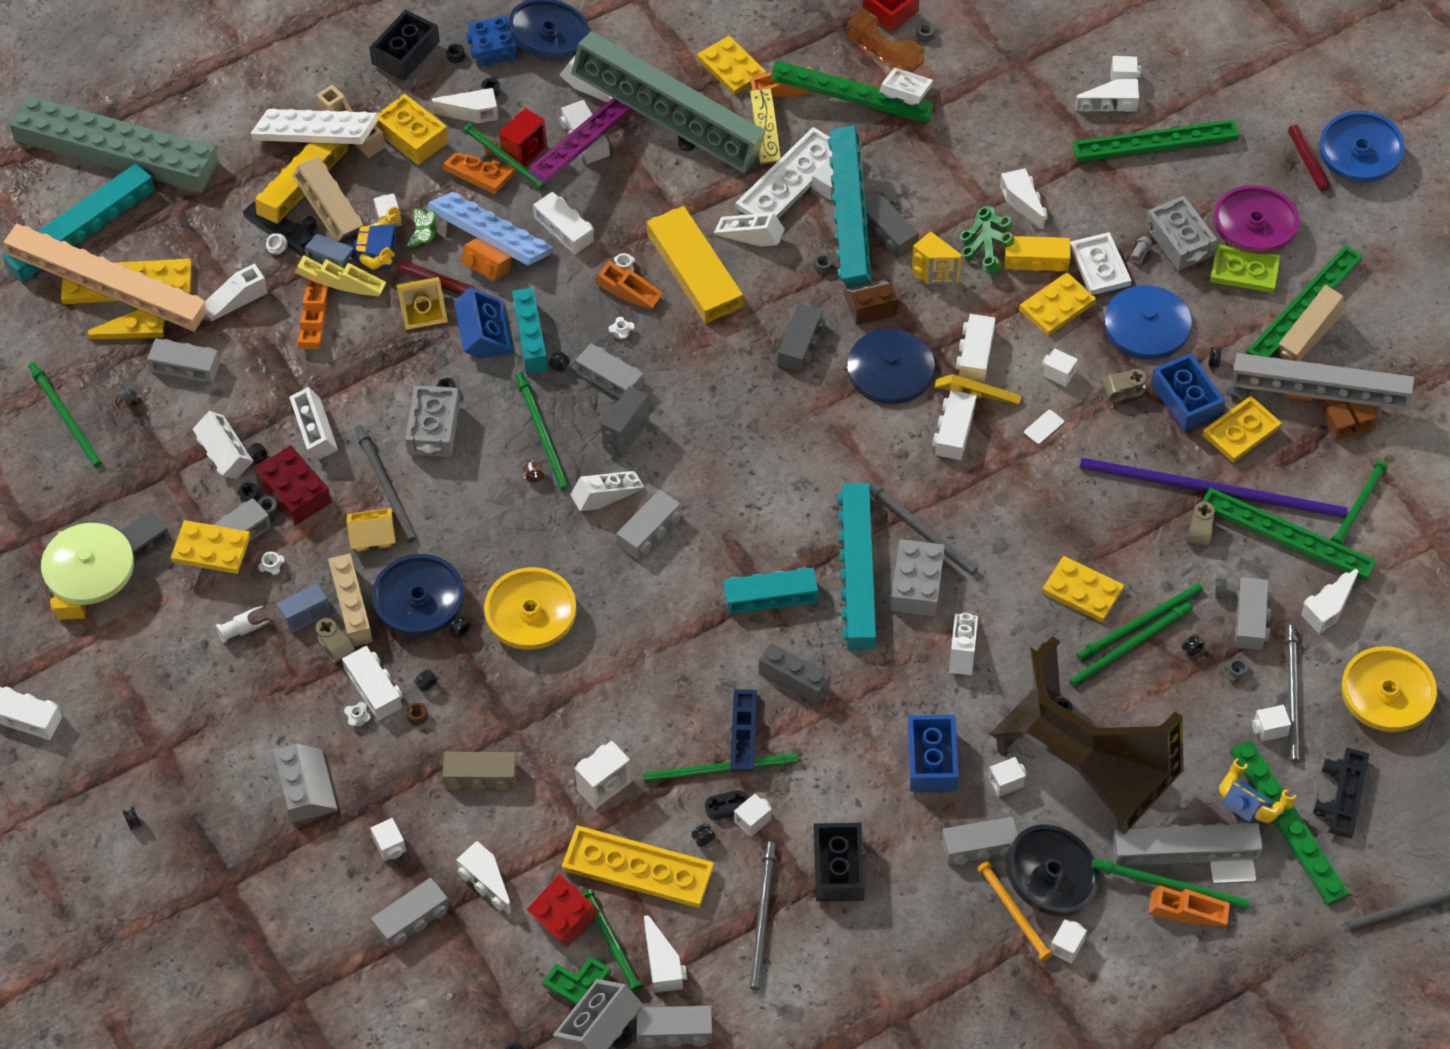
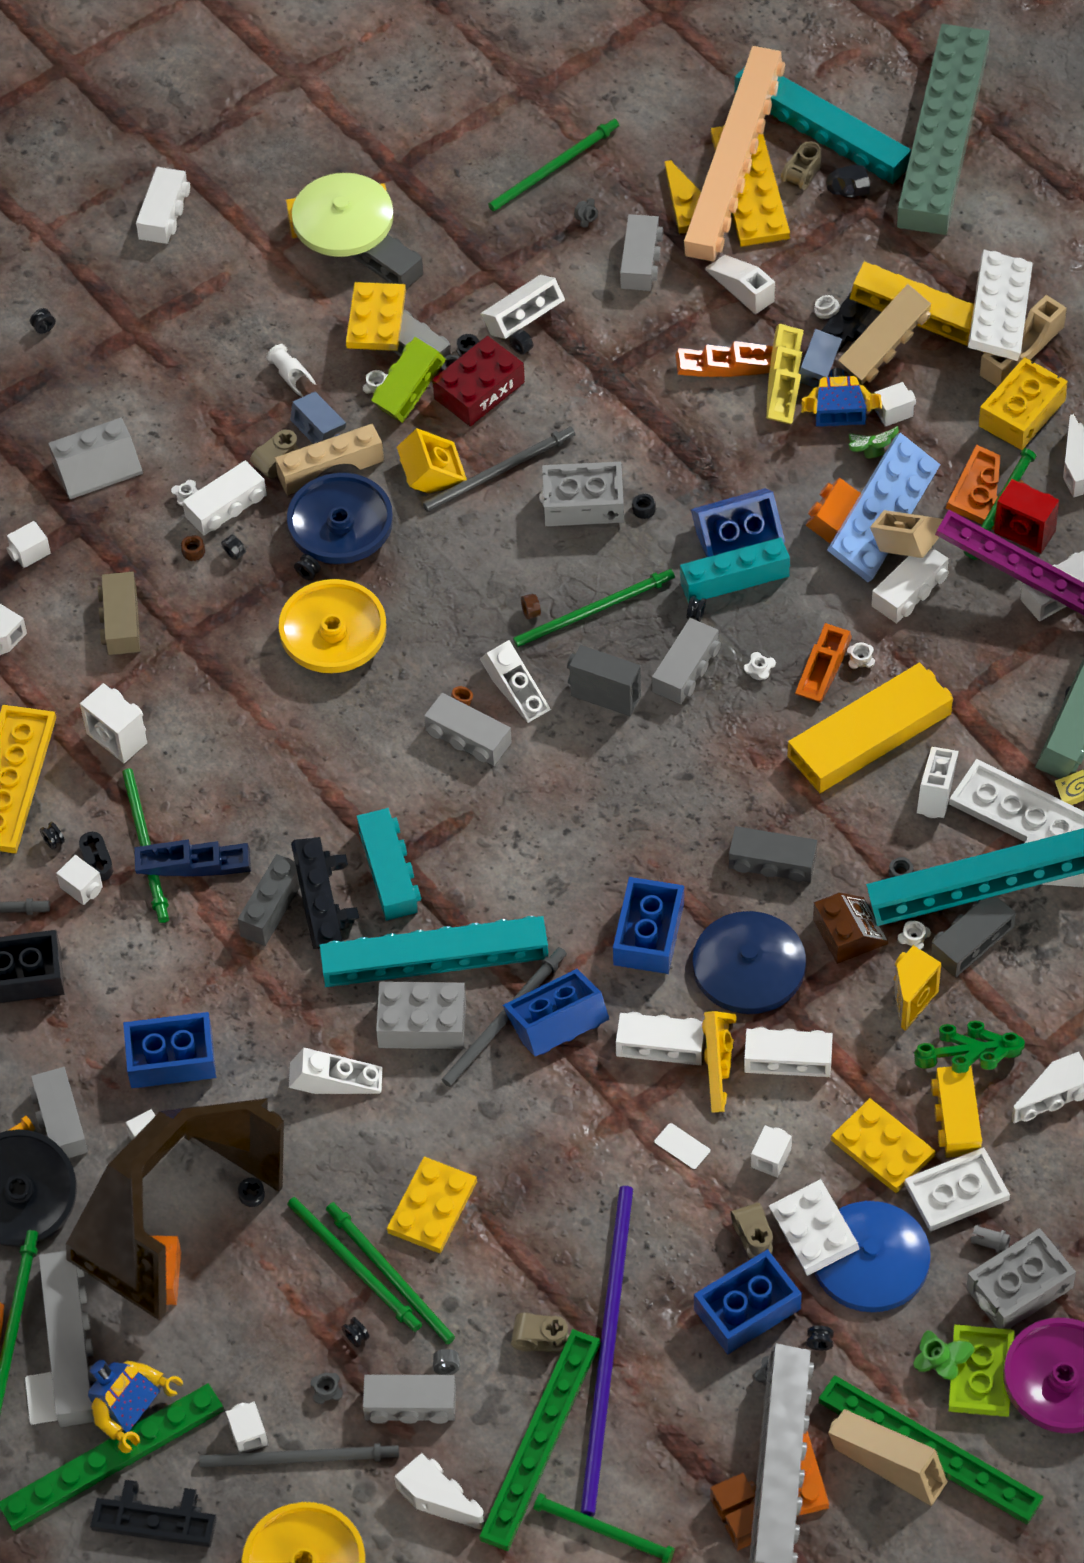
camera: 85 degrees right, 0 degrees up
white brick [290,387,338,460] -> none
yellow slope [396,277,448,330] -> none
dark red axle [397,260,475,295] -> none
yellow plate [1202,396,1282,463] -> none
none -> black hinge [291,837,359,949]
none -> lime brick [371,337,446,423]
none -> dark orange hinge [450,686,473,706]
none -> blue slope [503,969,610,1056]
none -> blue brick [613,877,684,974]
none -> white plate [769,1179,860,1276]
none -> dark tan piece [781,141,821,190]
none -> black rock [826,165,870,198]
none -> tan slope [870,510,943,558]
none -> white plate [898,921,931,950]
none -> bright green animal [913,1330,974,1380]

